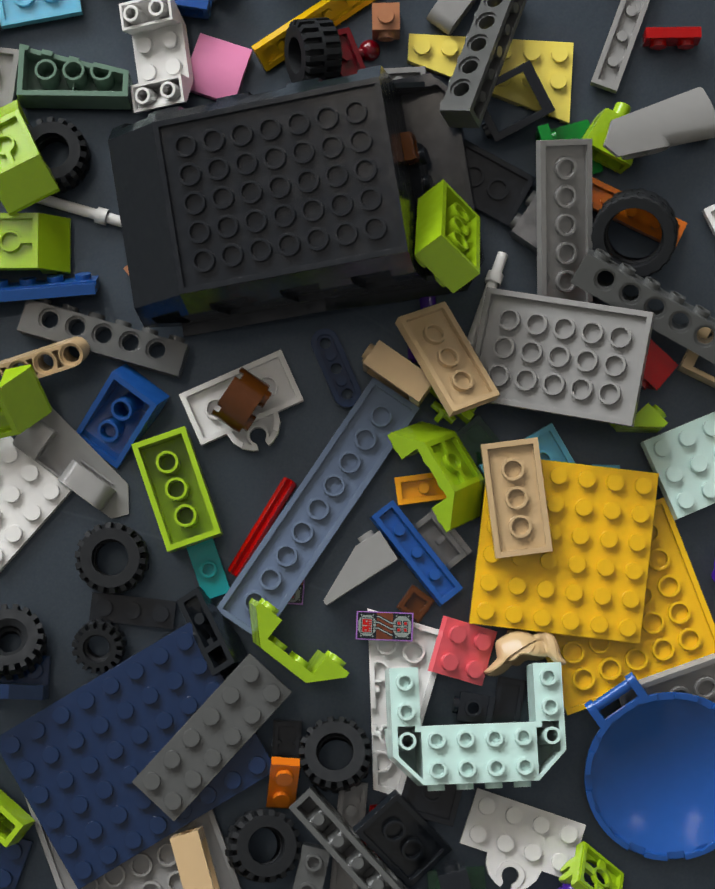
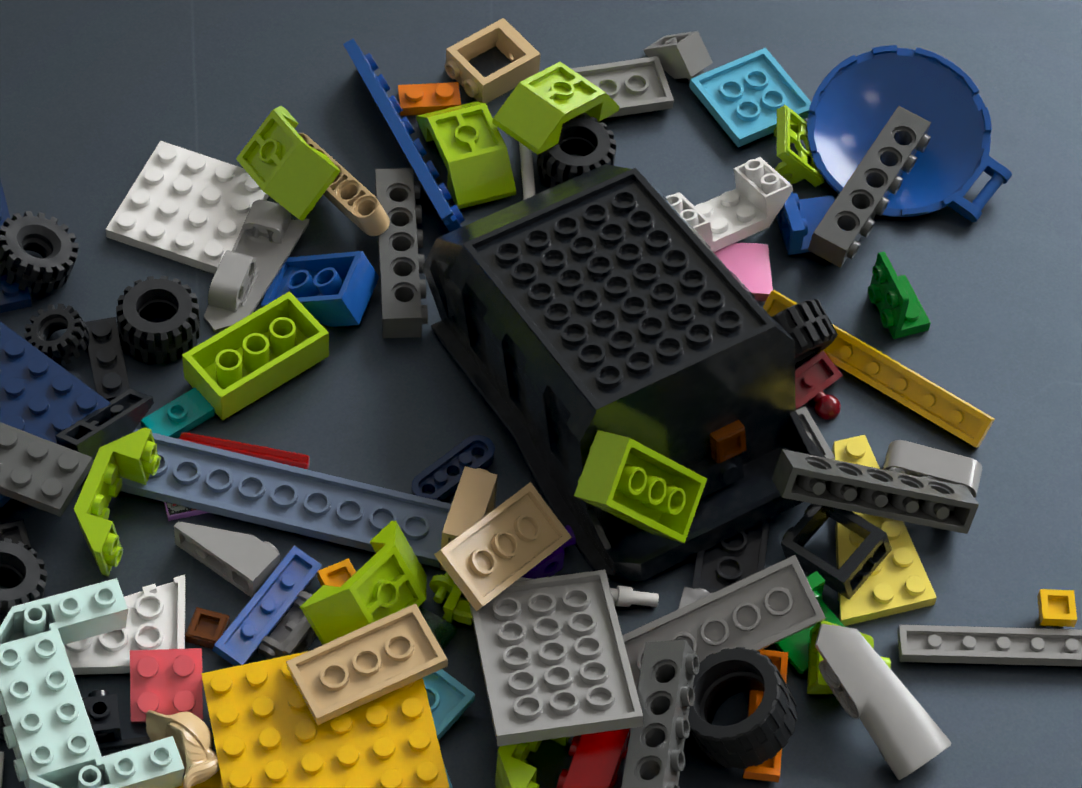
camera: 60 degrees right, 30 degrees down
sand green wedge [16,44,133,110] -> none
white plate [179,350,304,452] -> none
reddish brown brick [211,367,272,433] -> none
tile [356,611,414,642] -> none
nougat brick [372,2,400,42] -> none
red plate [642,27,702,50] -> none

